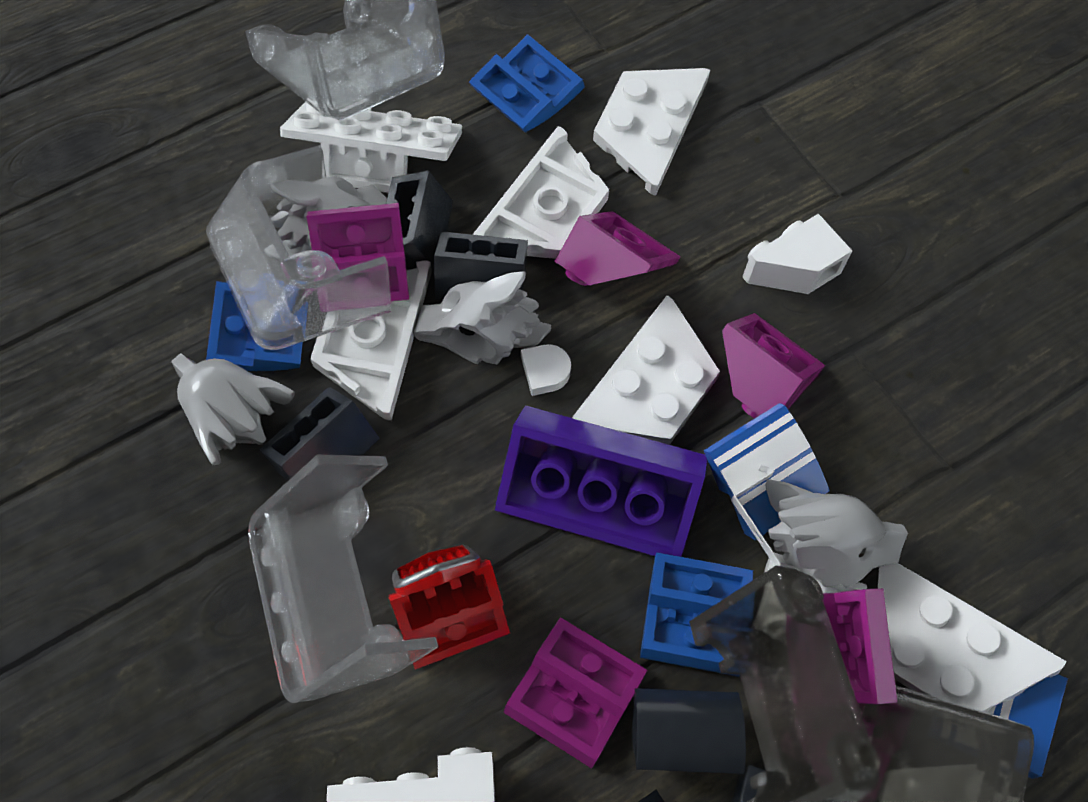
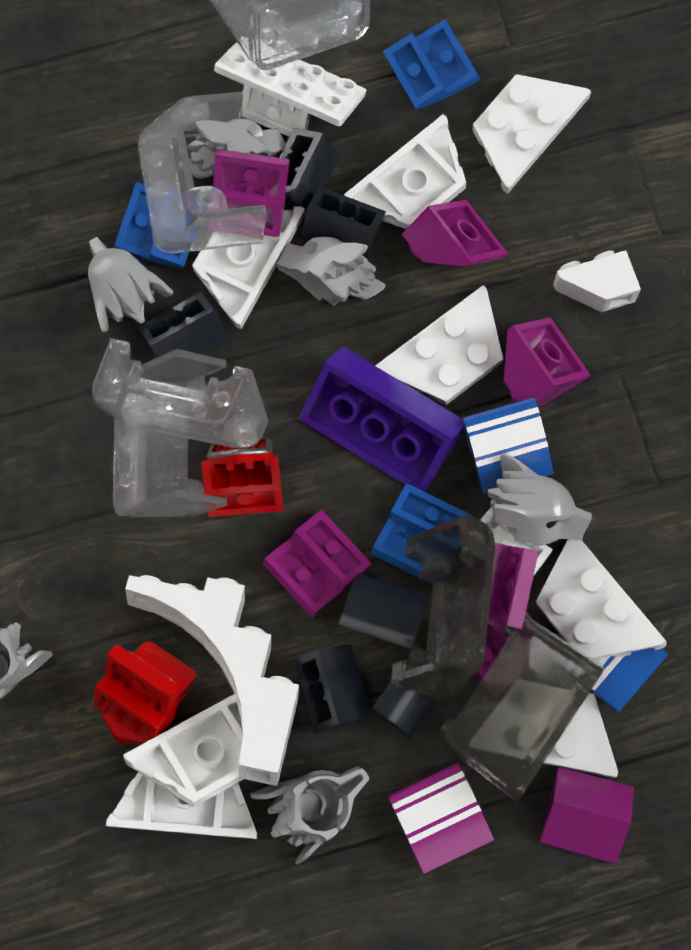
camera: 20 degrees right, 10 degrees up
white tile [521,345,571,396] -> none
white piece [731,464,781,573] -> none
none -> clear windscreen [92,338,269,449]

